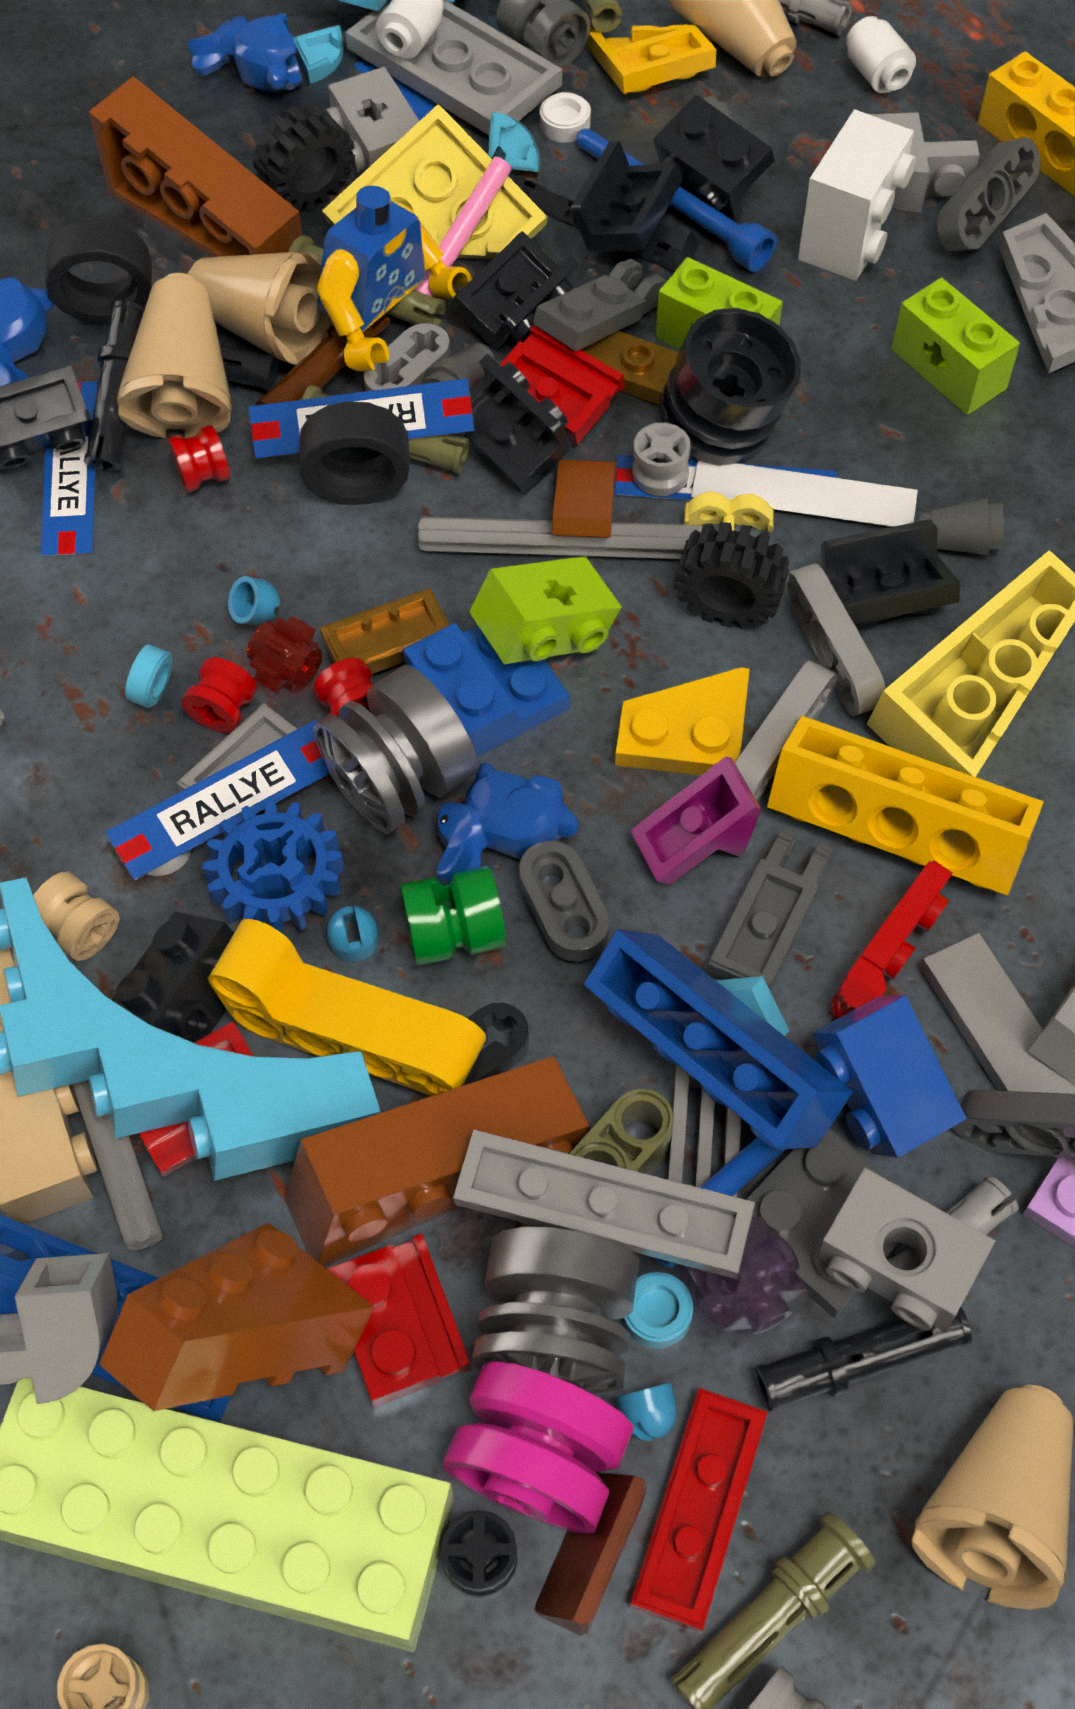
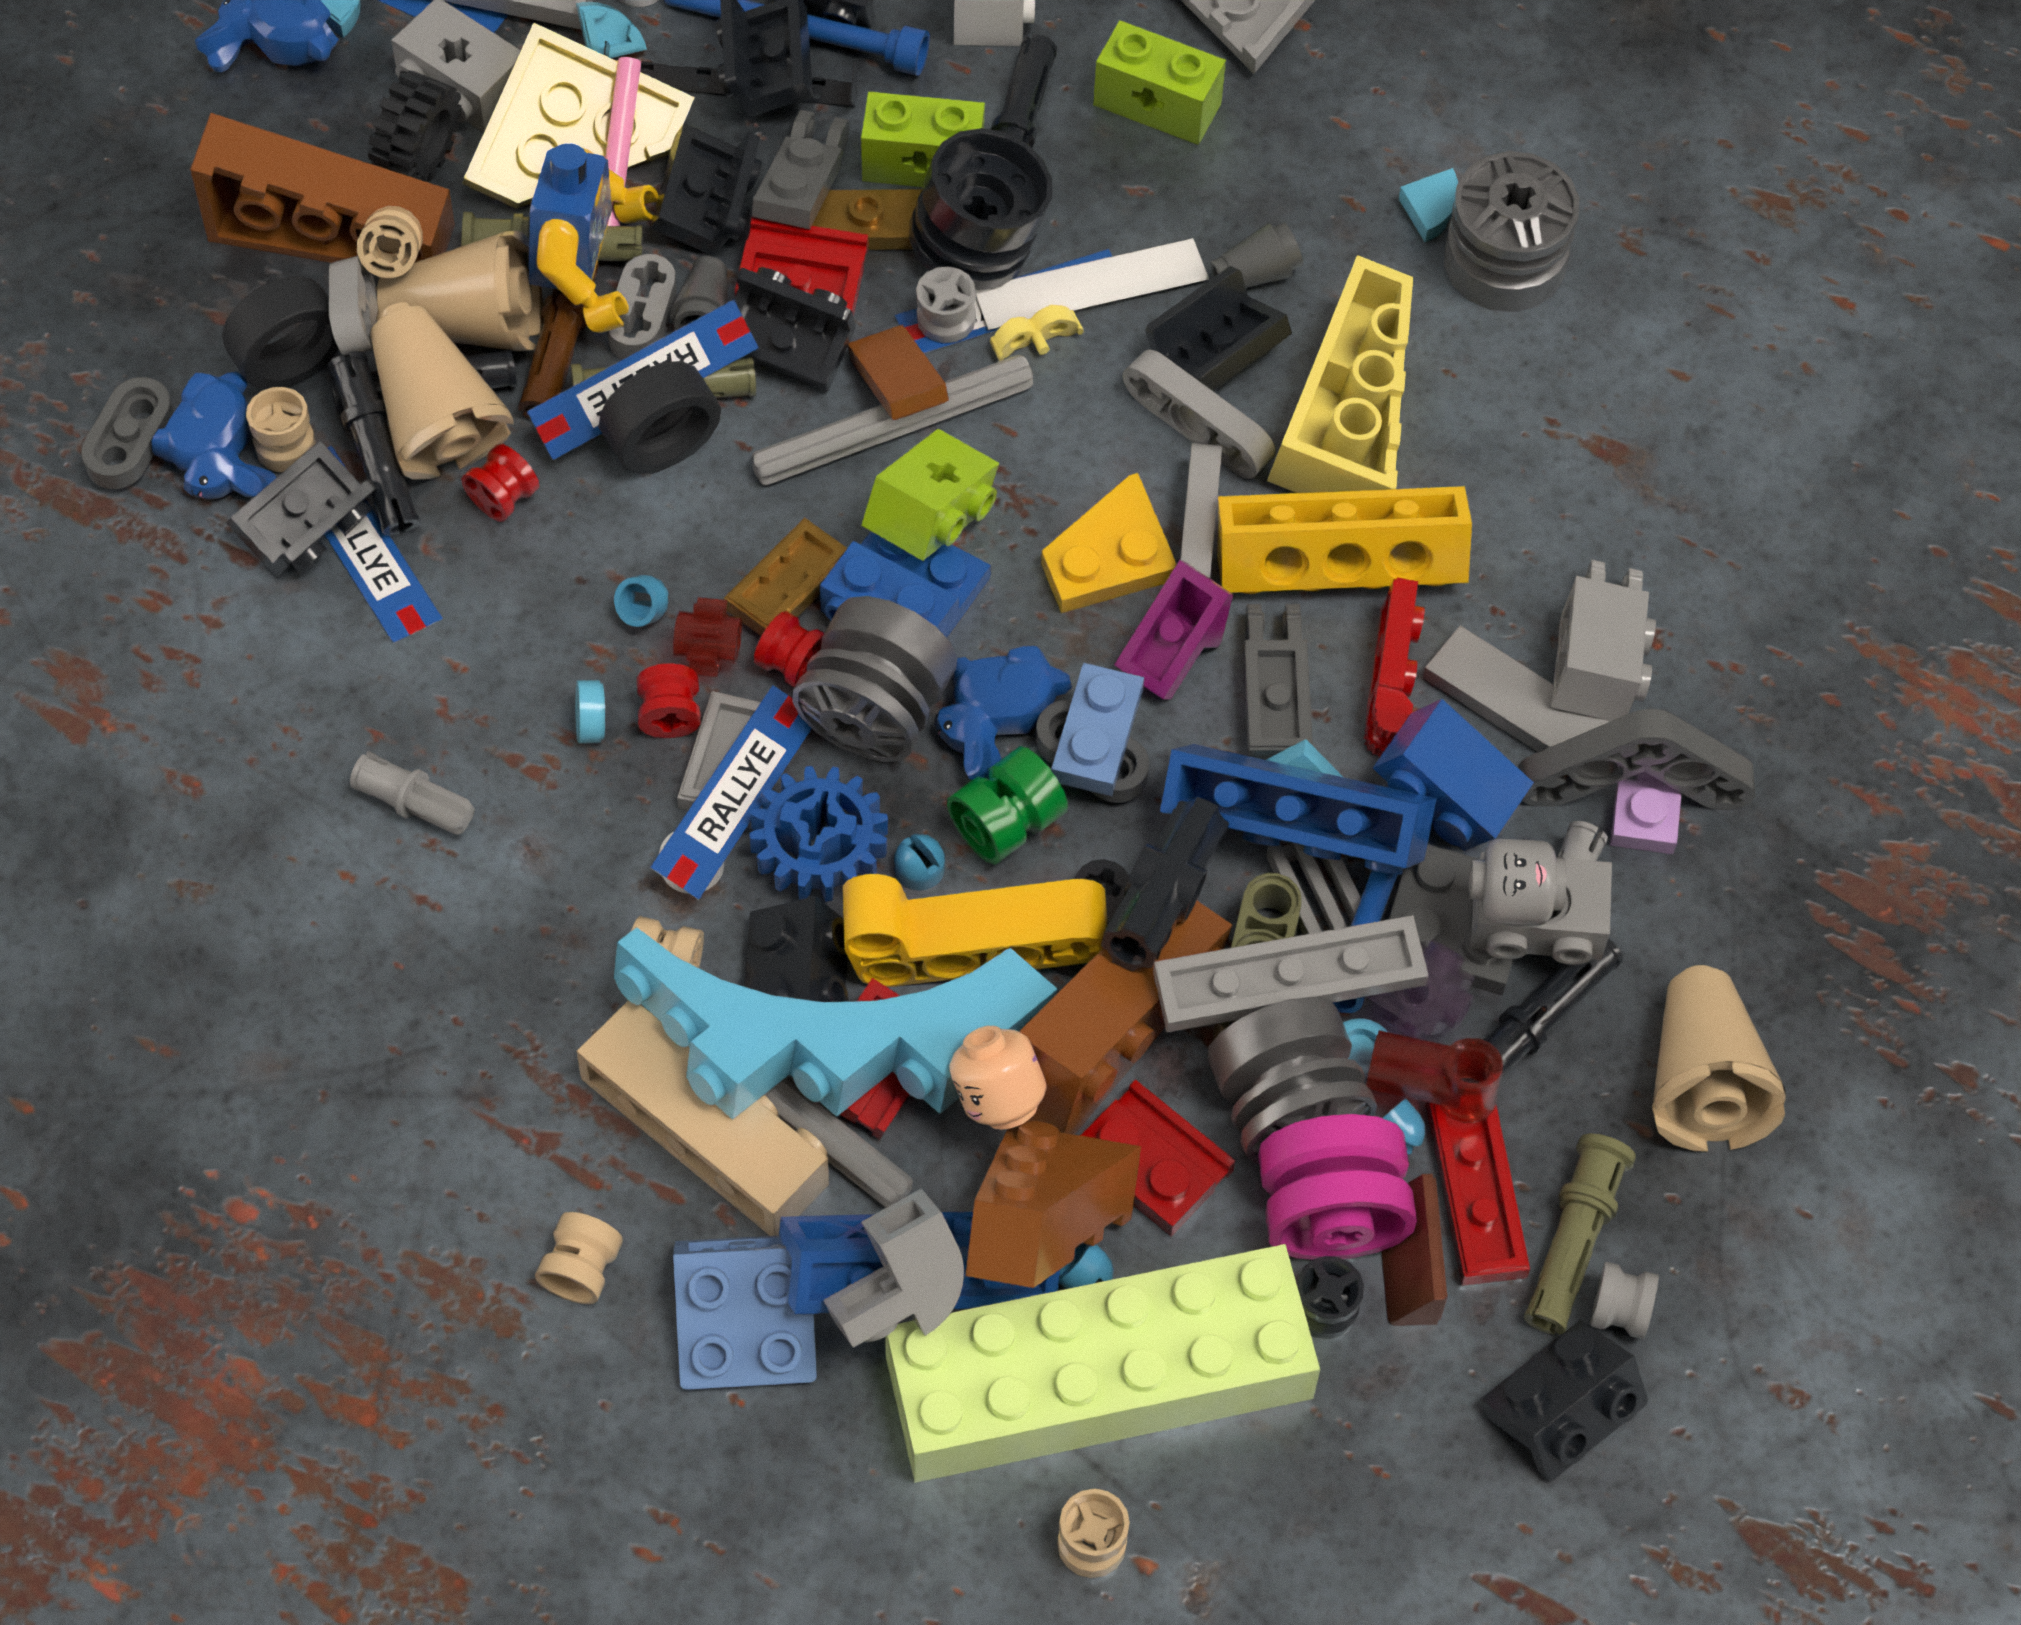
camera: 30 degrees left, 0 degrees up
black tyre [673,522,789,628] -> none
none -> tan wheel [246,387,316,472]
none -> light grey beam [329,256,378,357]
none -> tan wheel [357,206,423,278]
none -> light nougat head [949,1026,1047,1130]
none -> black pin [990,34,1057,148]
none -> medium blue plate [1051,663,1144,796]
none -> dark azure hinge [1059,1242,1114,1289]
none -> black piece [1101,797,1229,972]
none -> clear red piece [1366,1030,1503,1123]
none -> light grey head [1469,839,1567,925]

